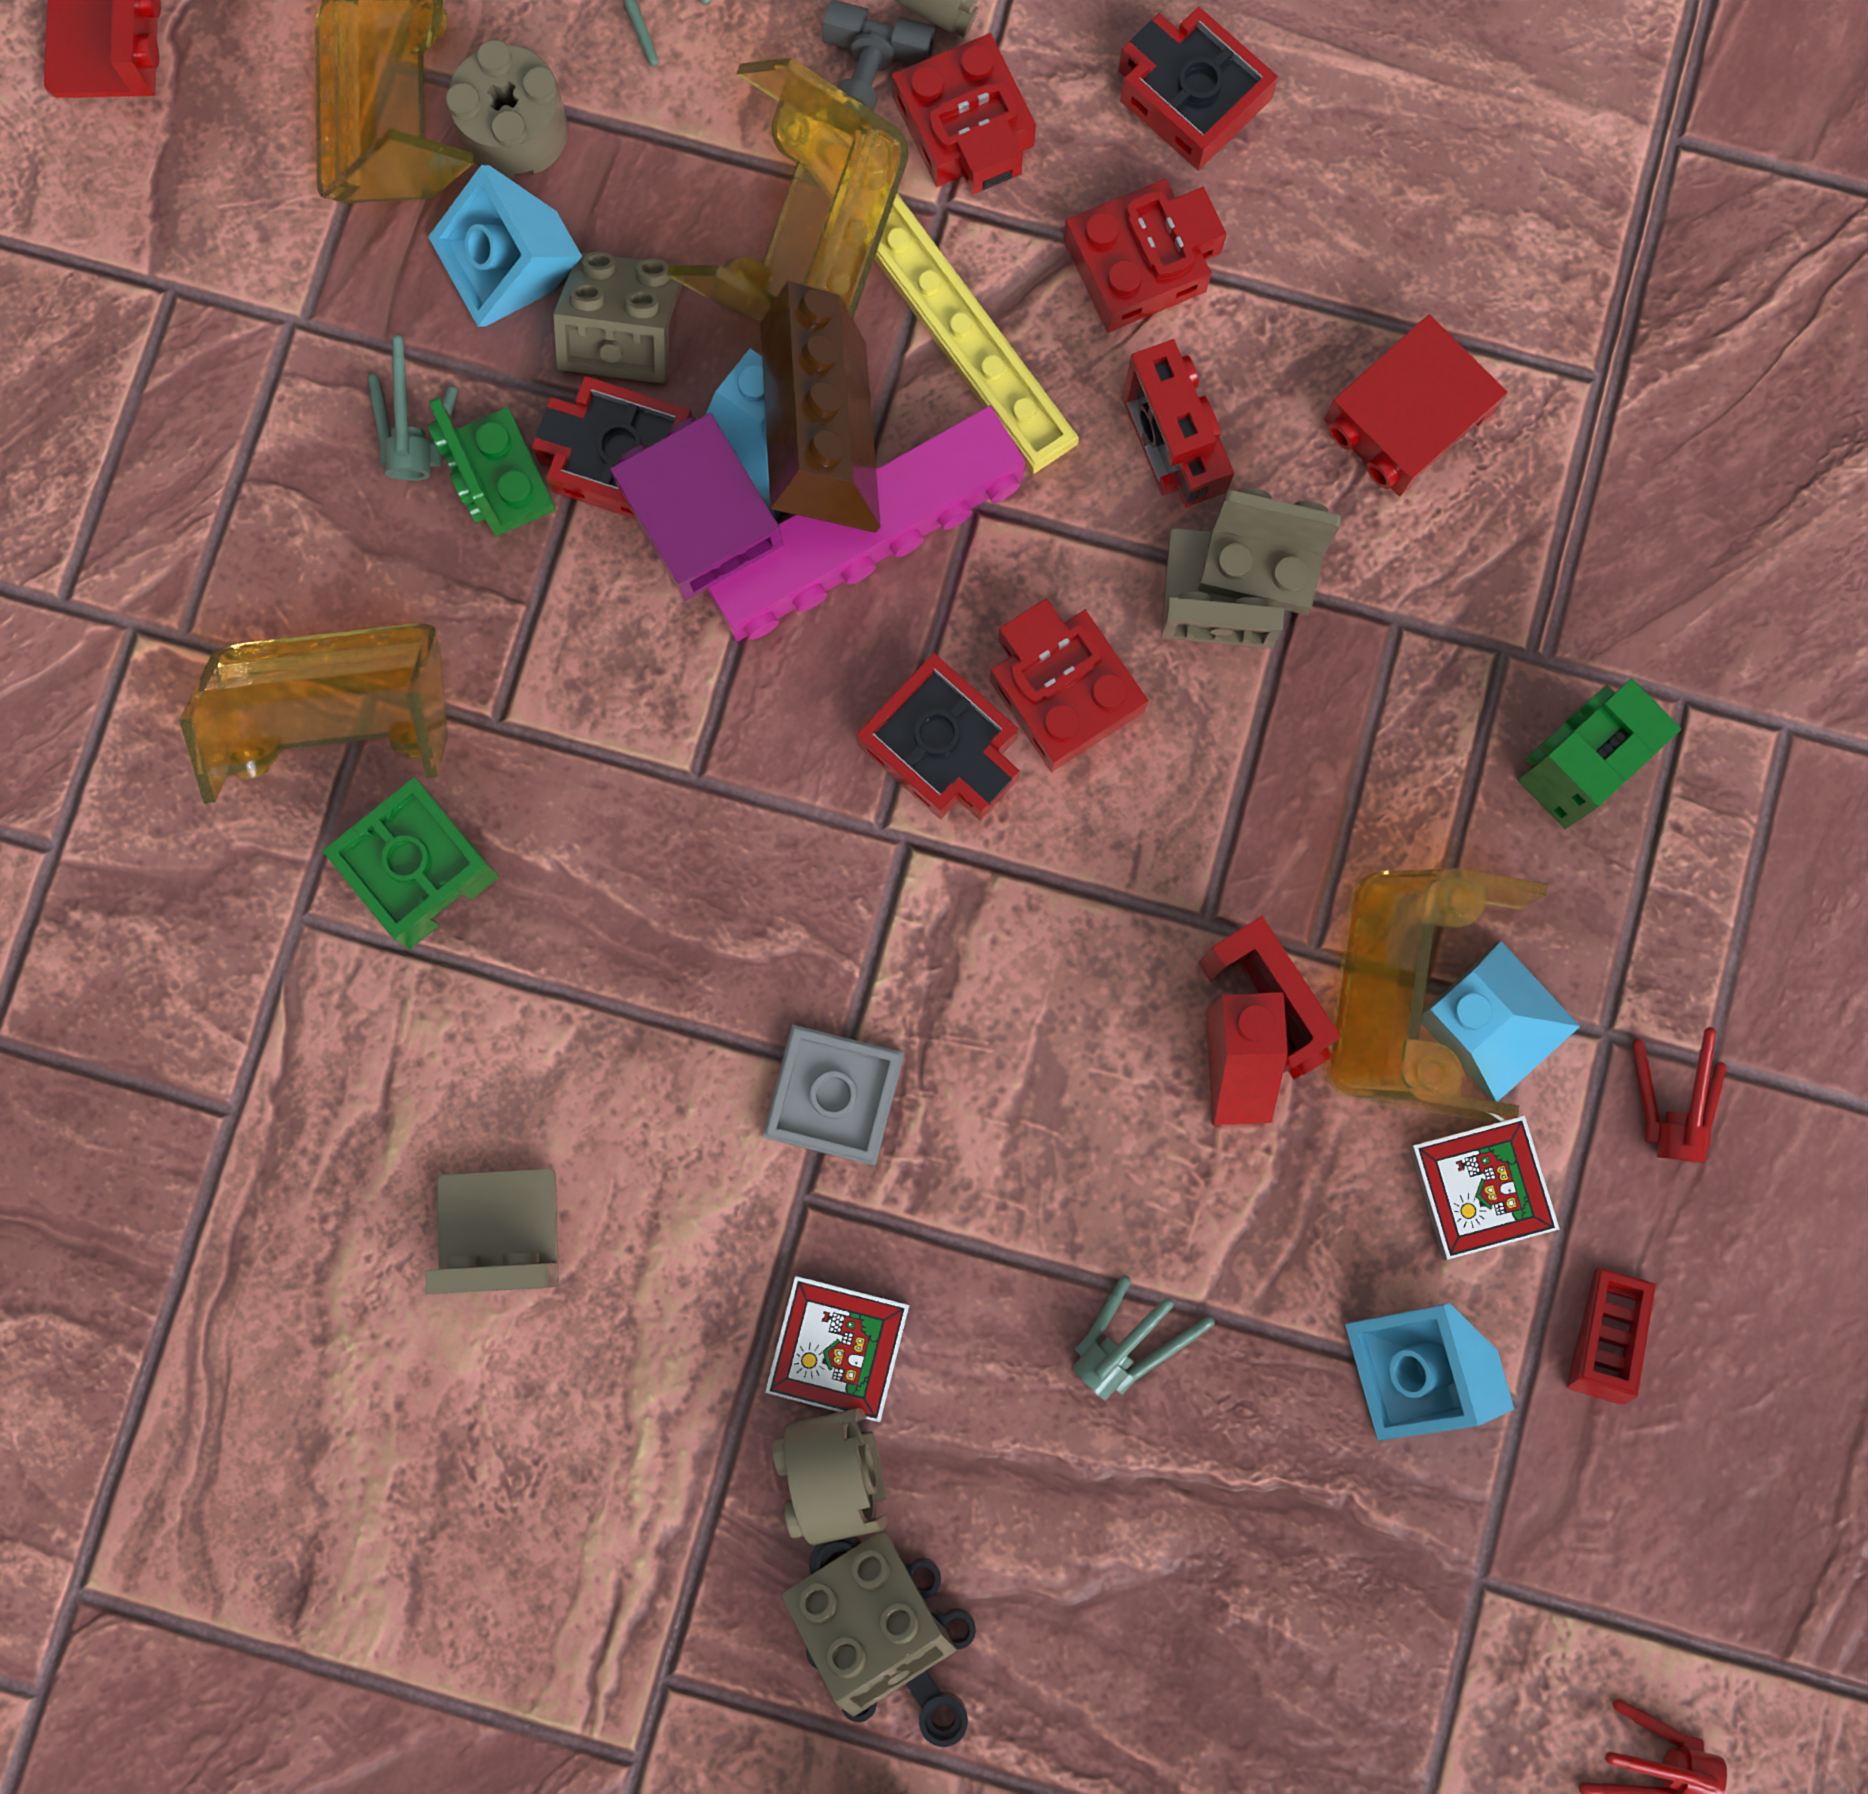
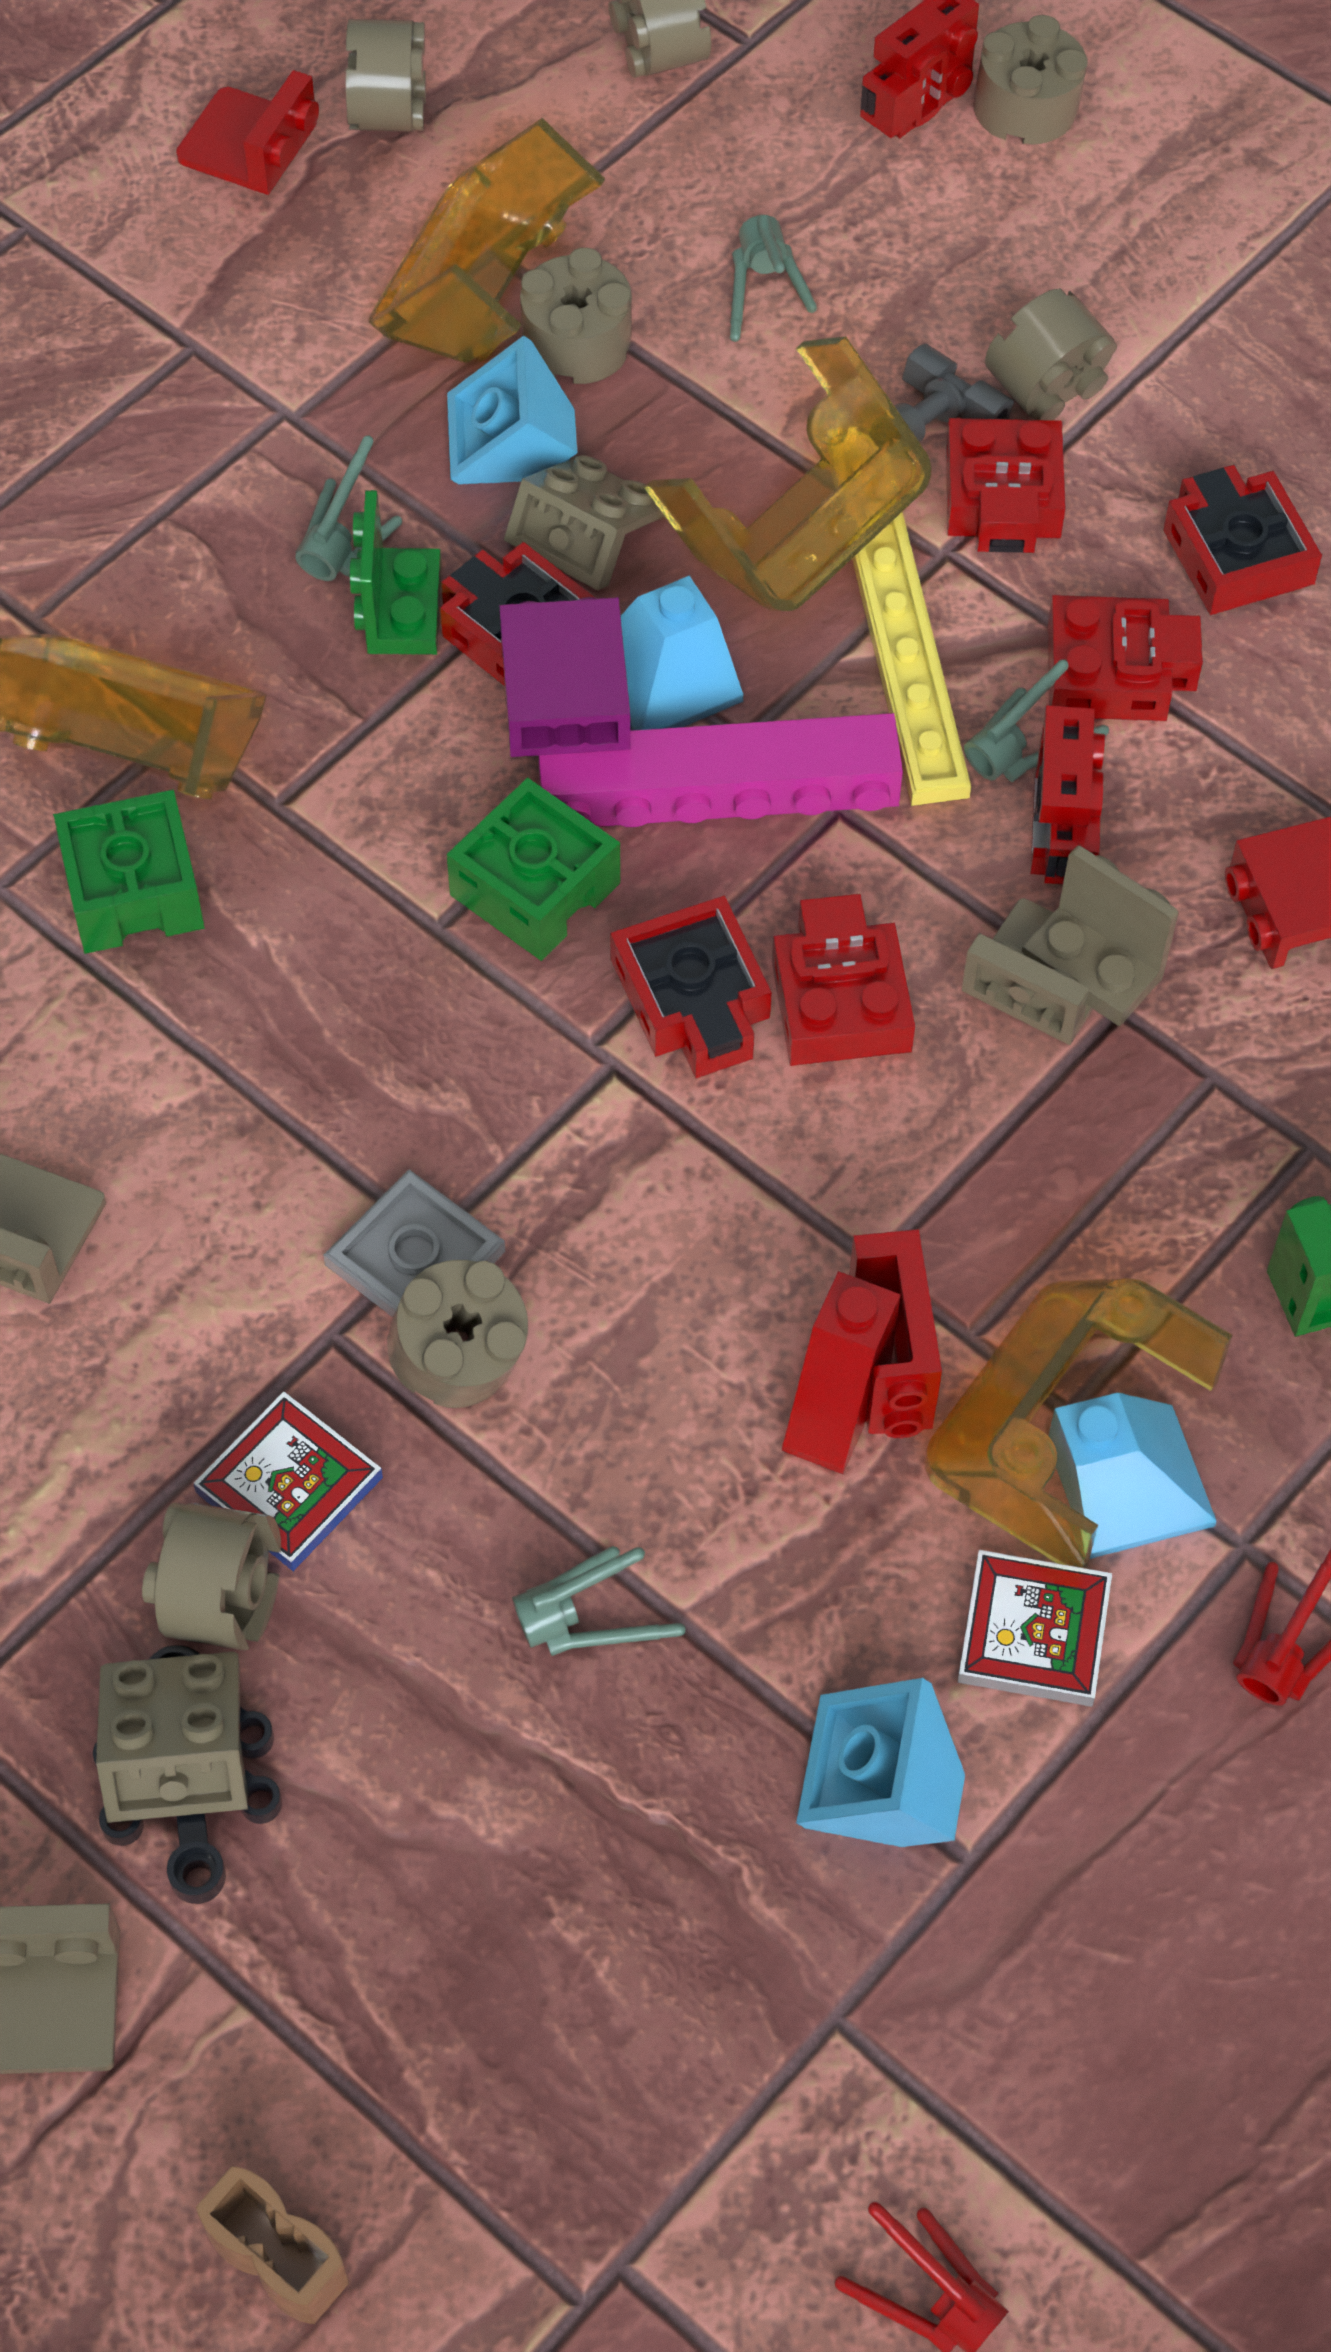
camera: 25 degrees right, 20 degrees down
reddish brown slope [760,281,881,533] -> none
red slope [1567,1267,1656,1404] -> none
none -> dark tan brick [387,1260,528,1408]
none -> green piece [446,777,621,961]
none -> sand green plant [964,659,1109,782]

